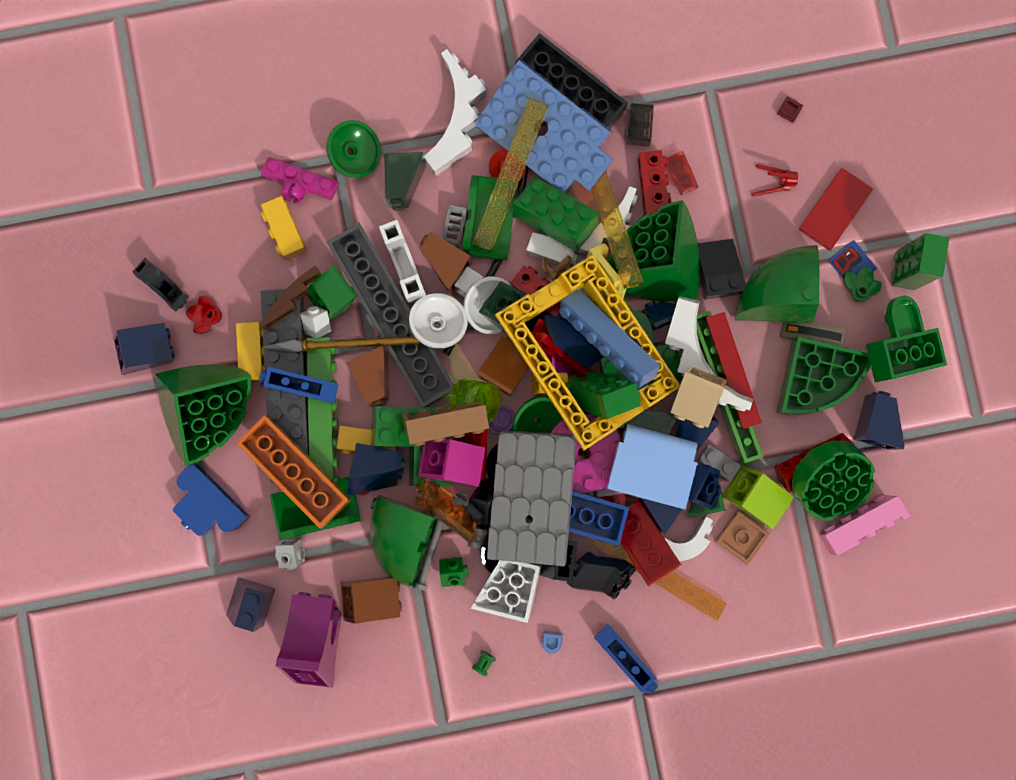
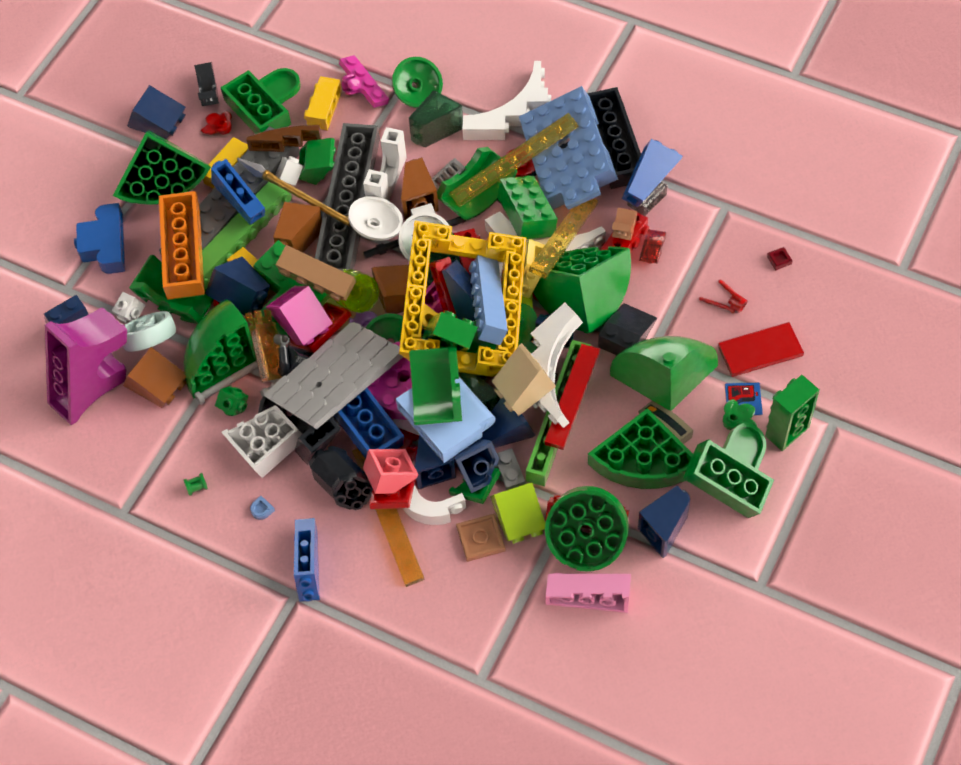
camera: 40 degrees right, 25 degrees down
none -> light aqua piece [122,311,176,352]
none -> green brick [220,68,301,134]
none -> coral slope [363,449,418,494]
none -> green panel [409,346,462,425]
none -> nougat brick [612,208,638,240]
none -> slope [621,139,683,207]

